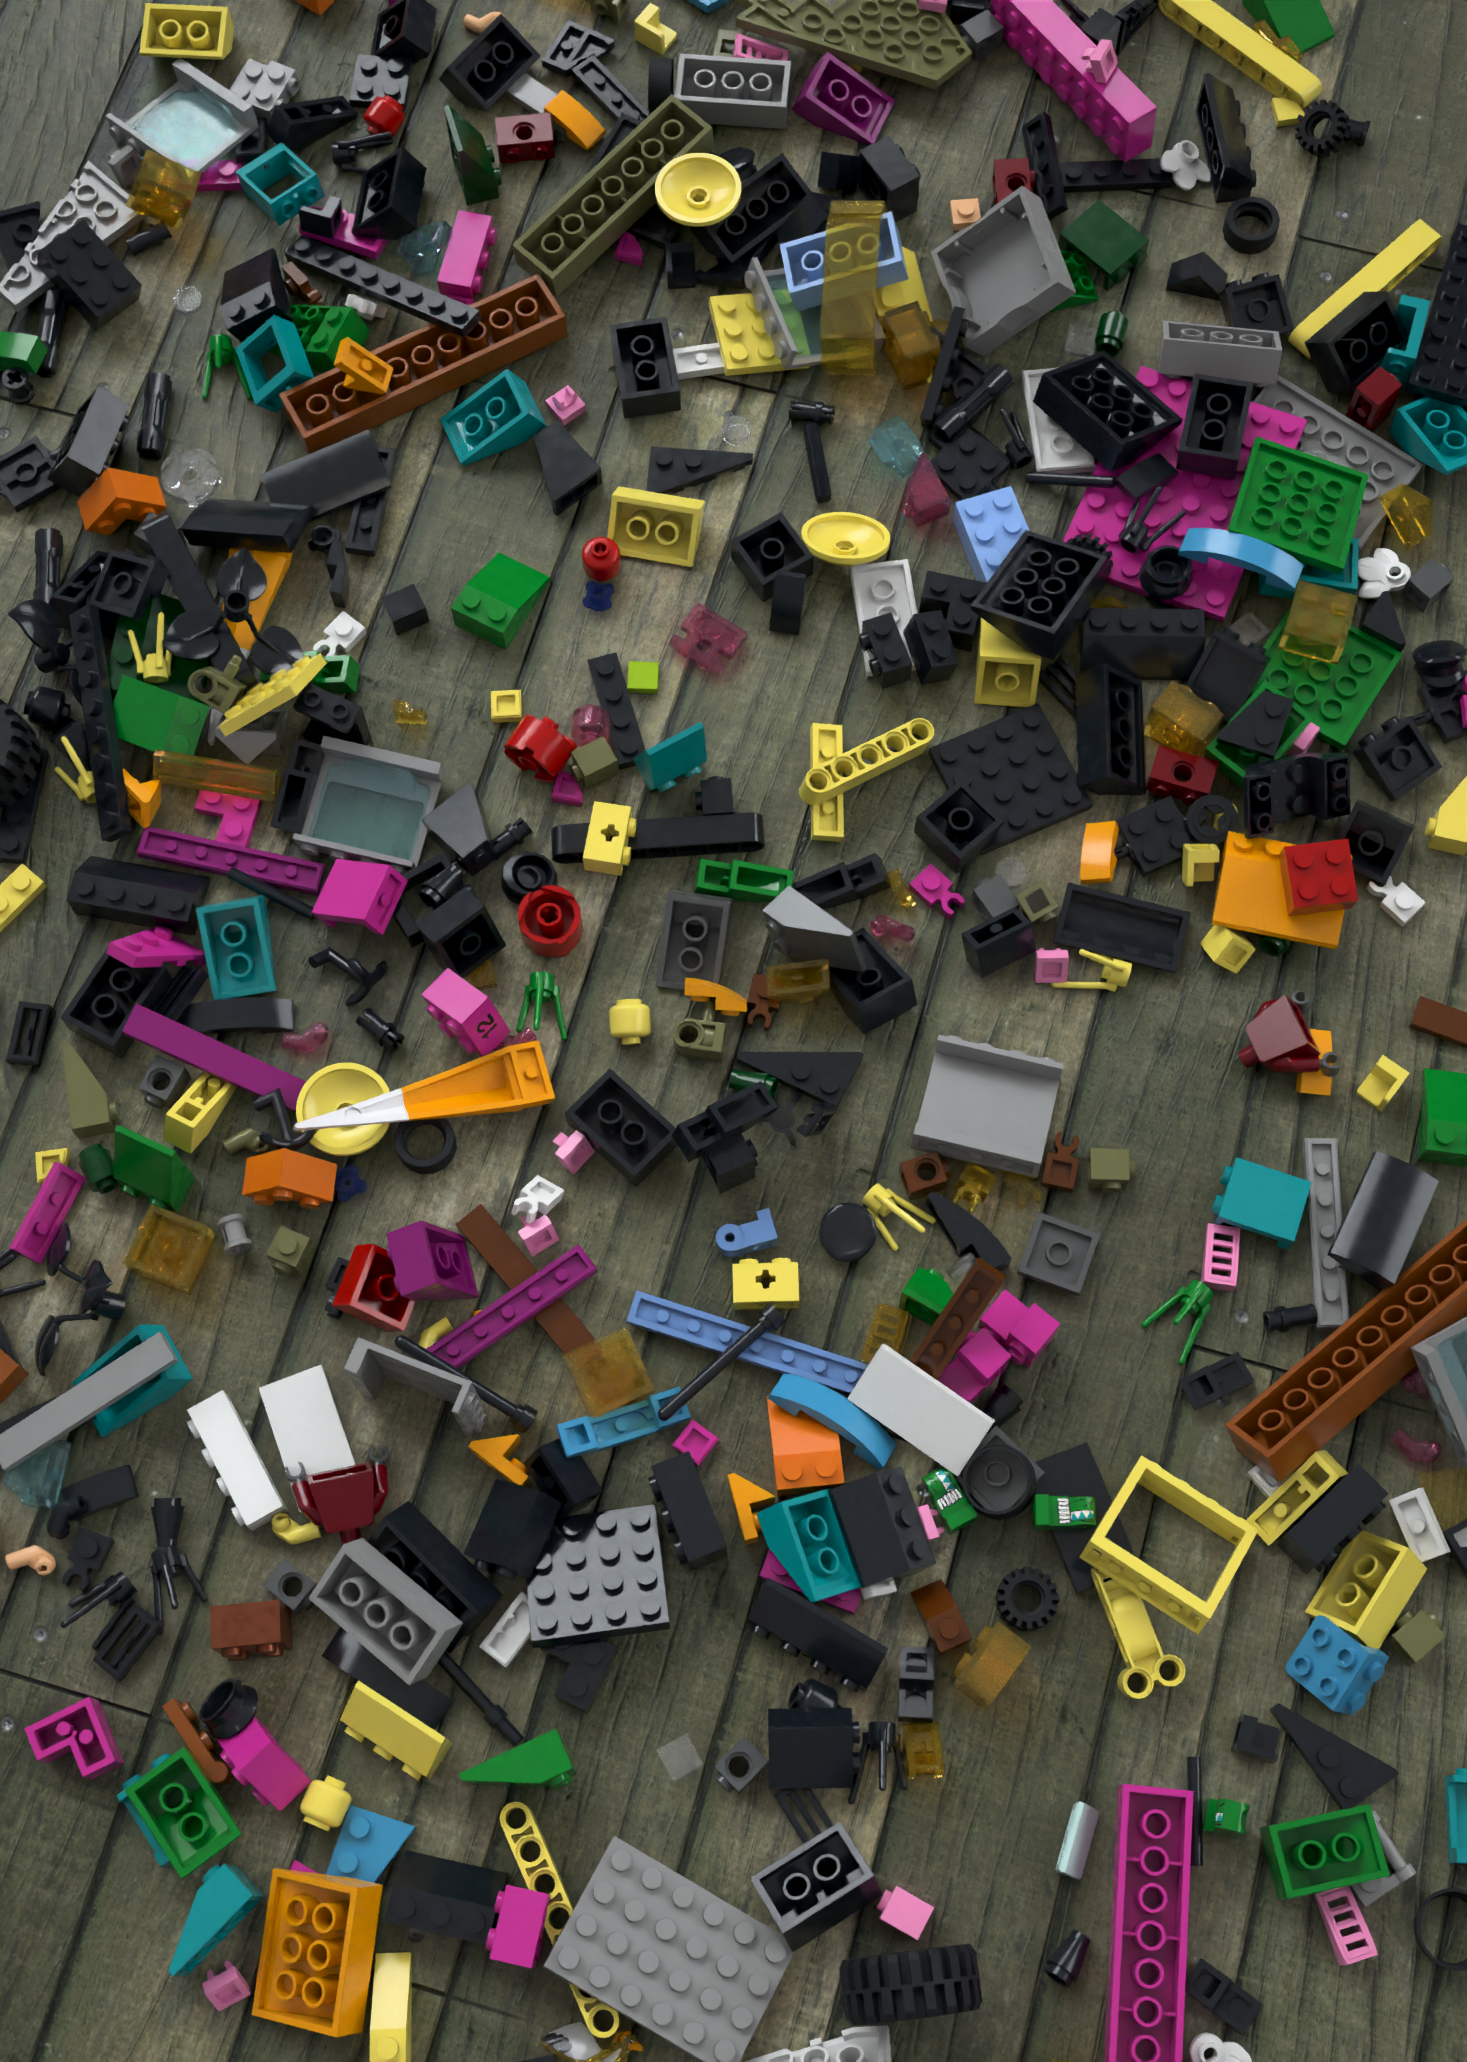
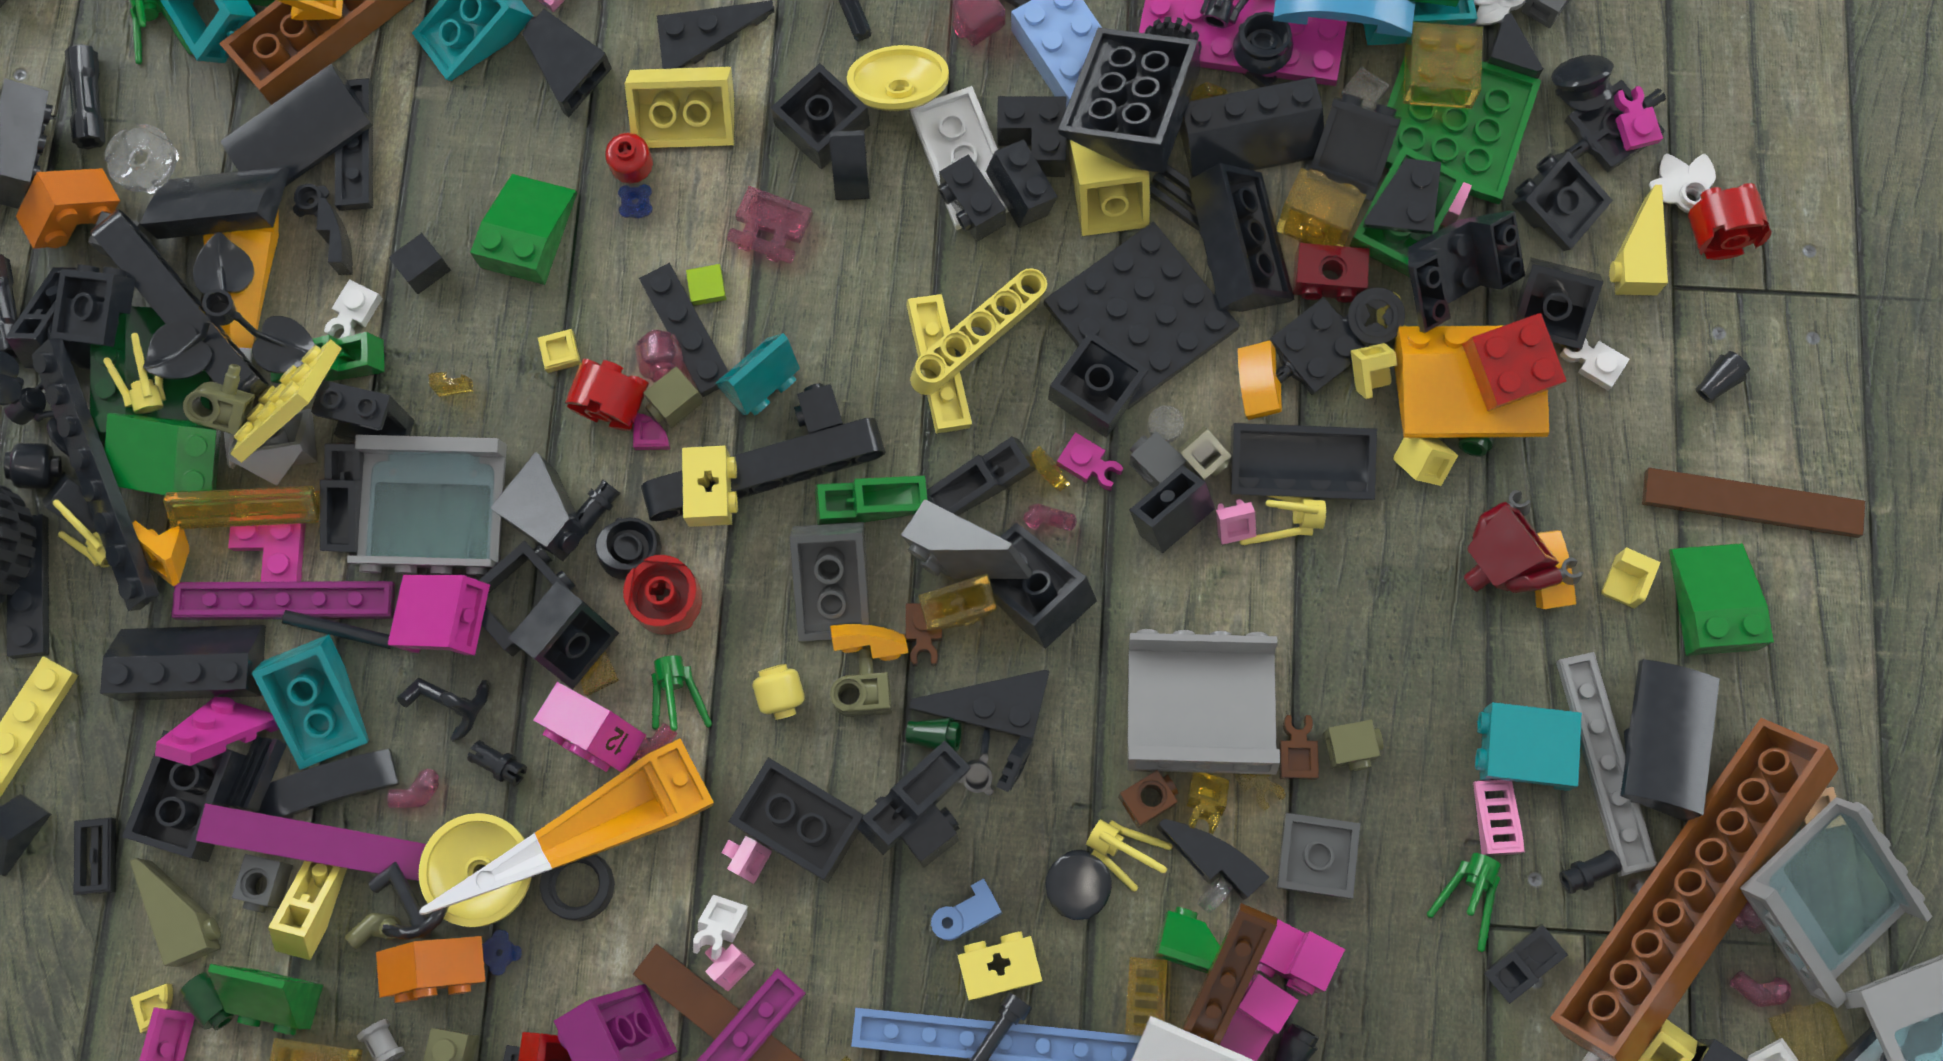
camera: 10 degrees left, 5 degrees up
black cone [419,864,464,910] -> none

